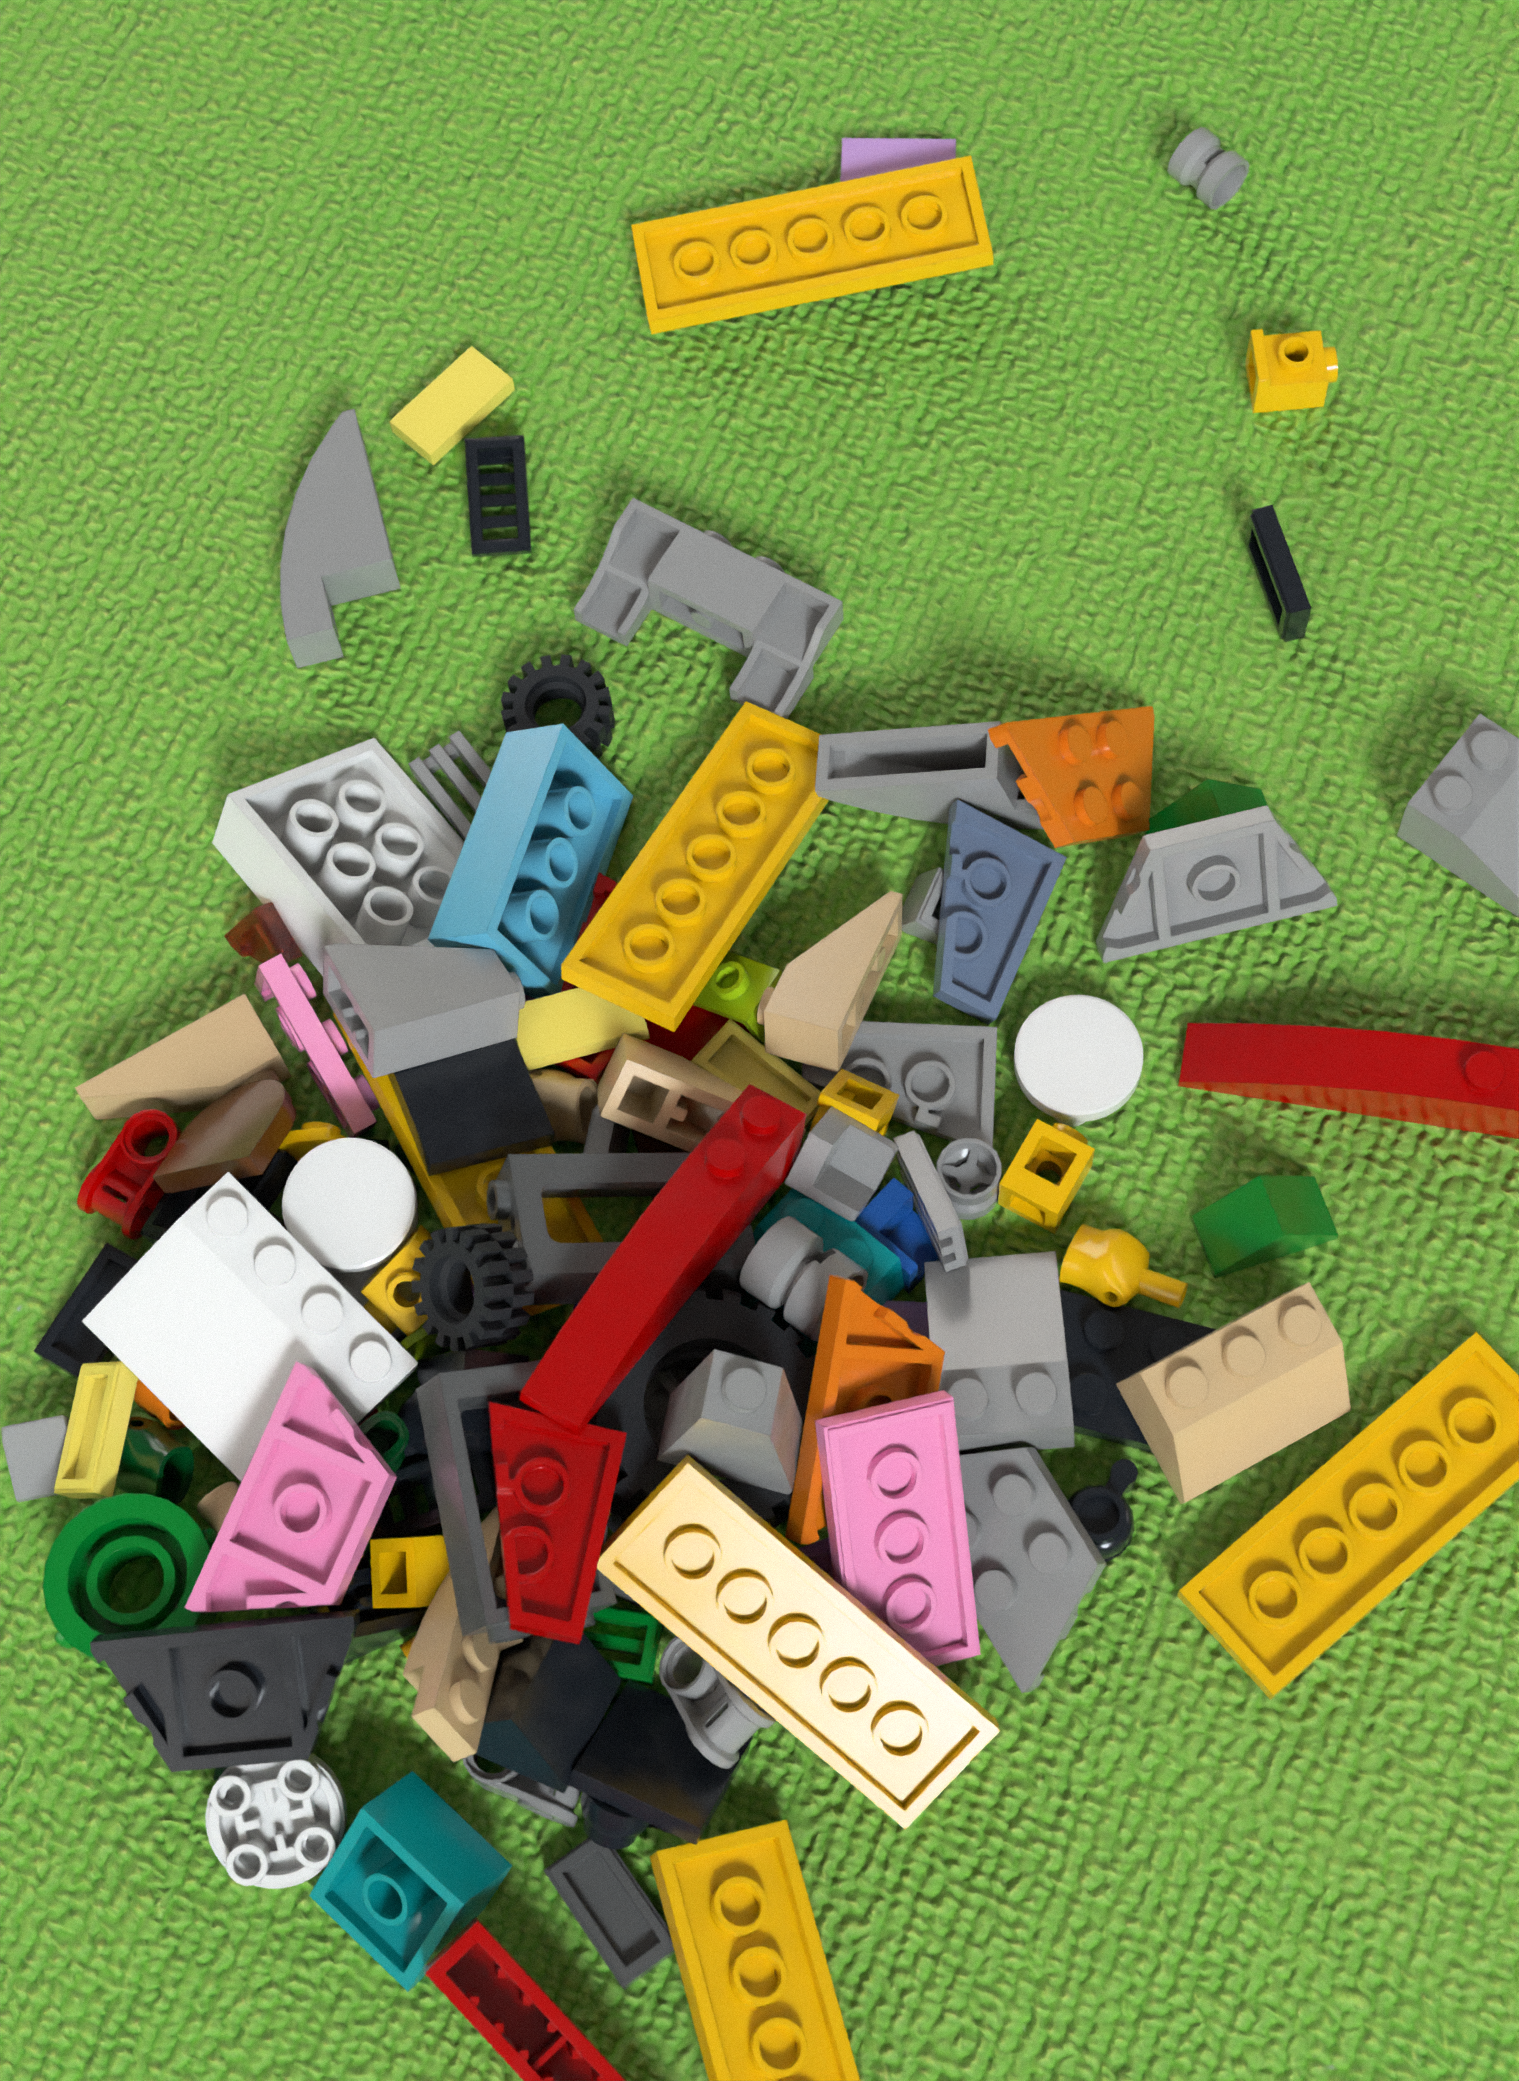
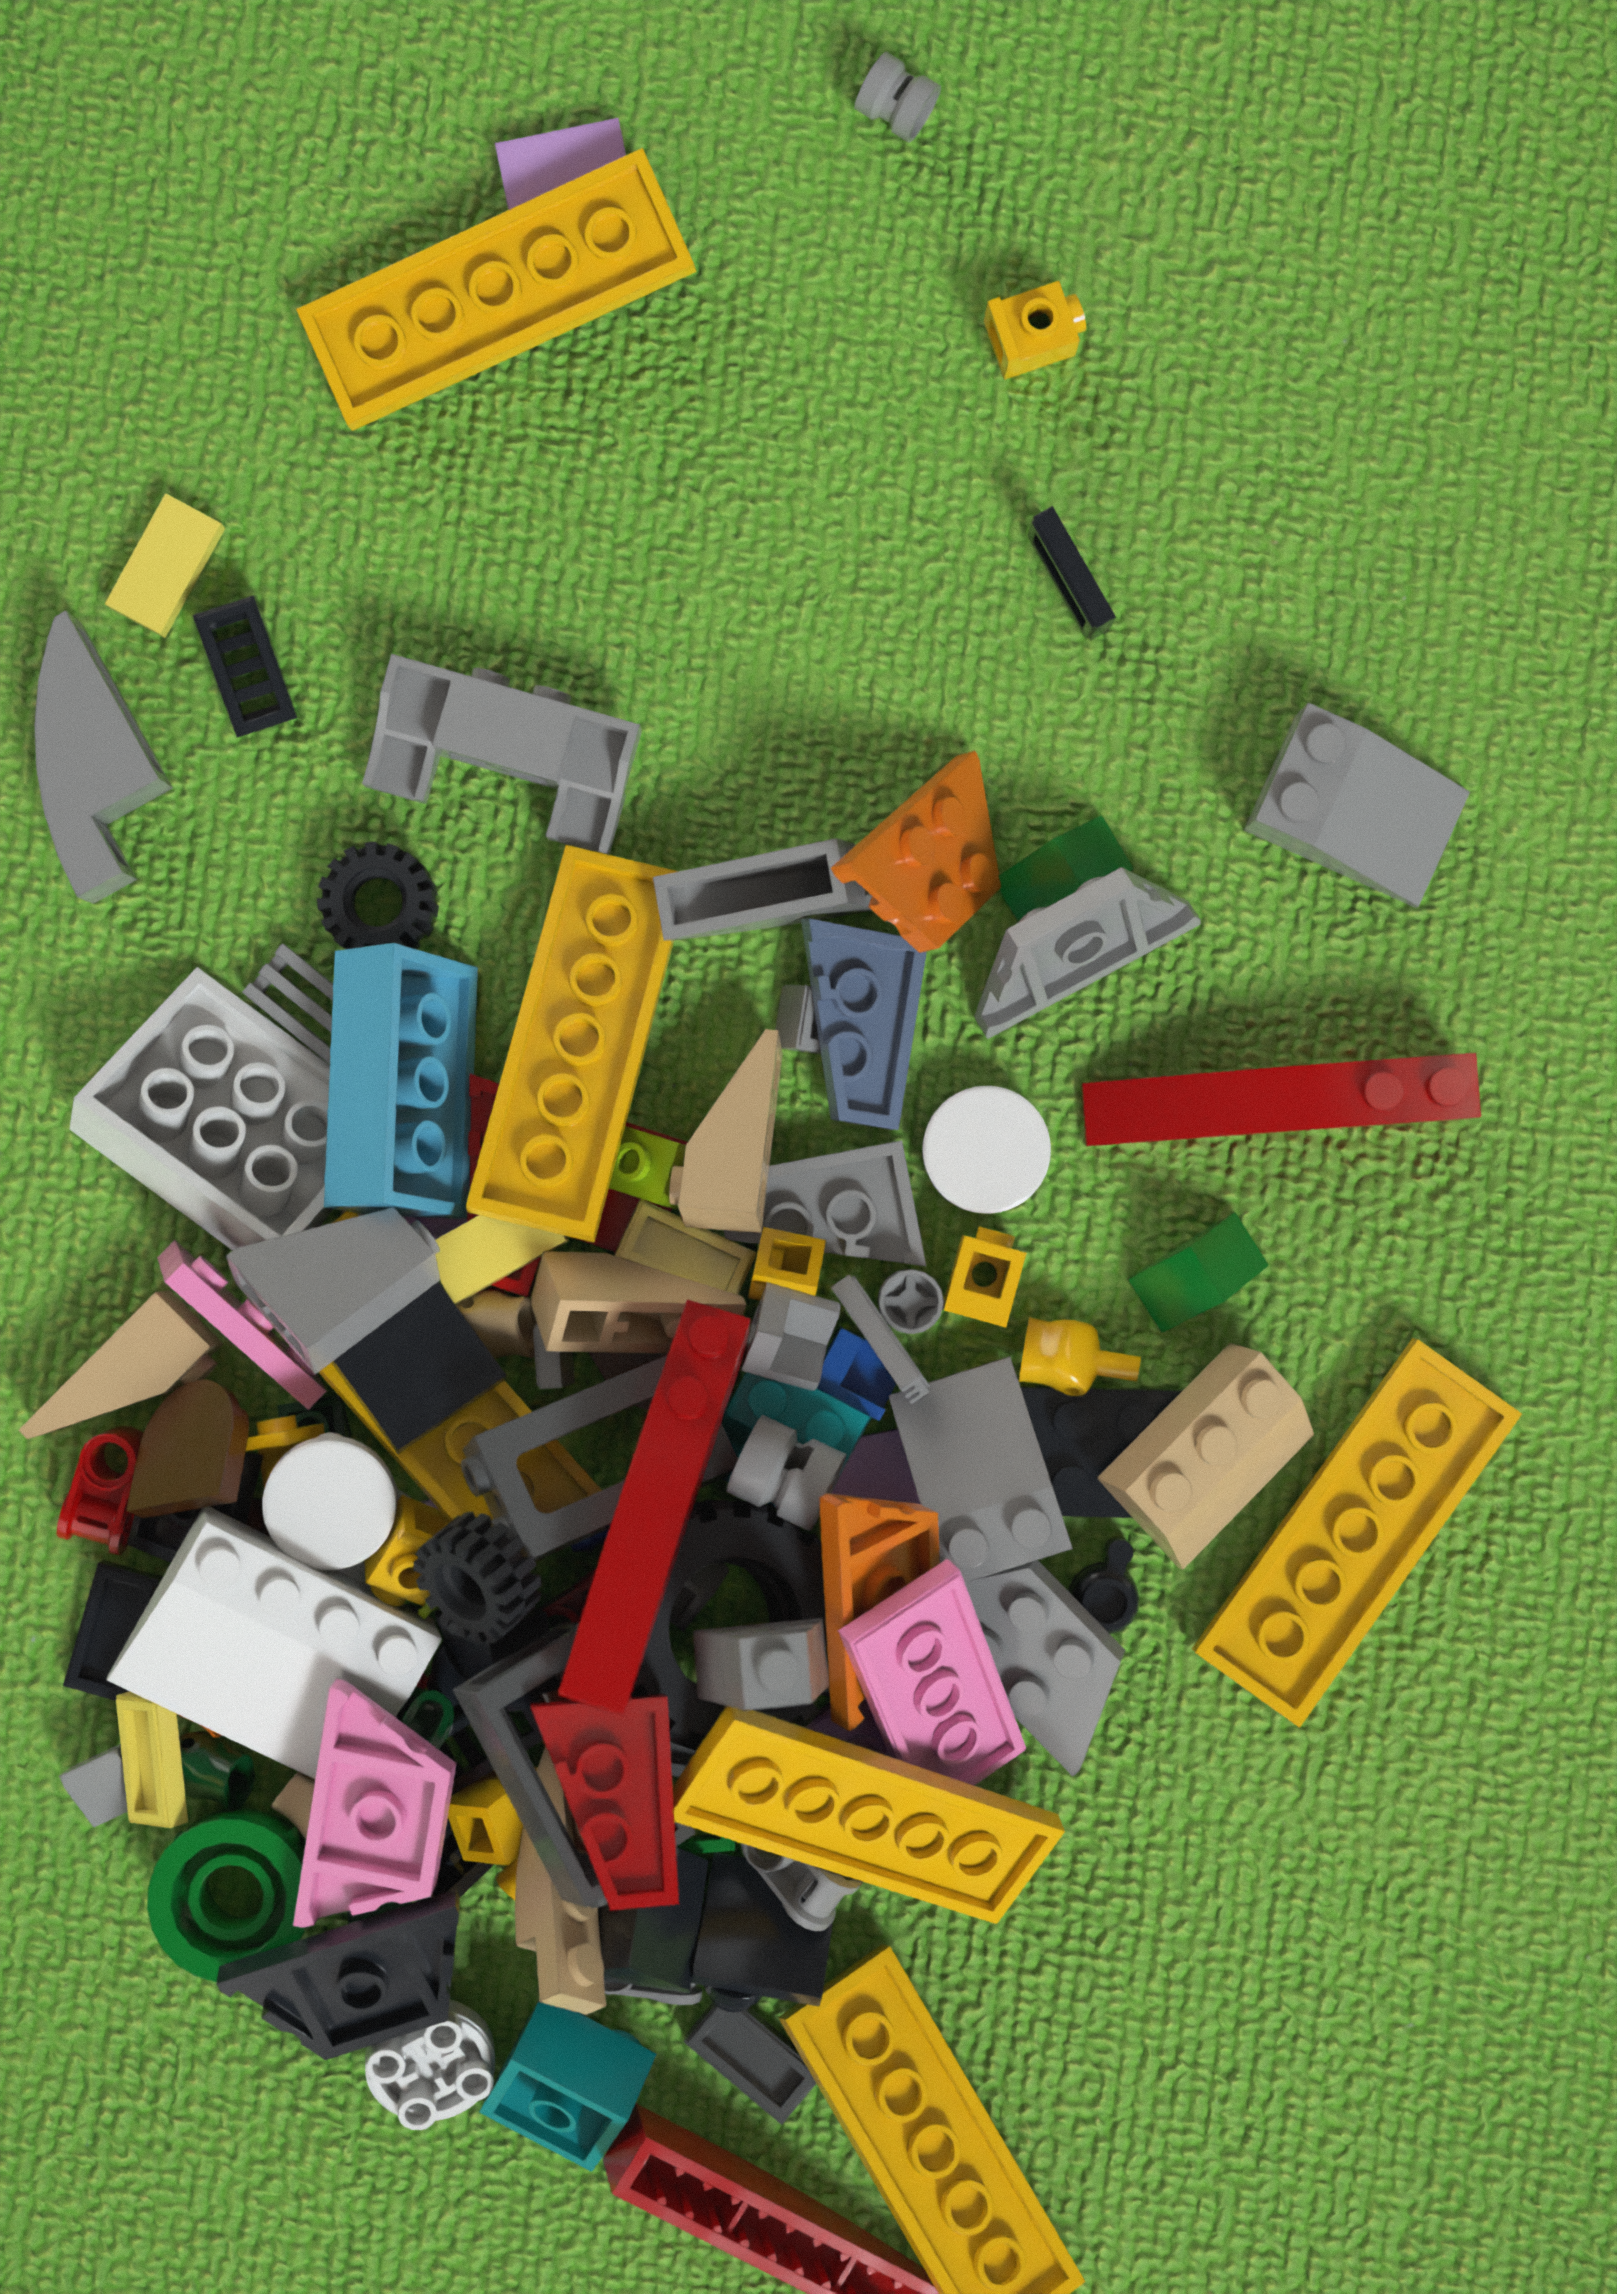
camera: 20 degrees left, 20 degrees up
clear red tile [224,902,303,963] -> none

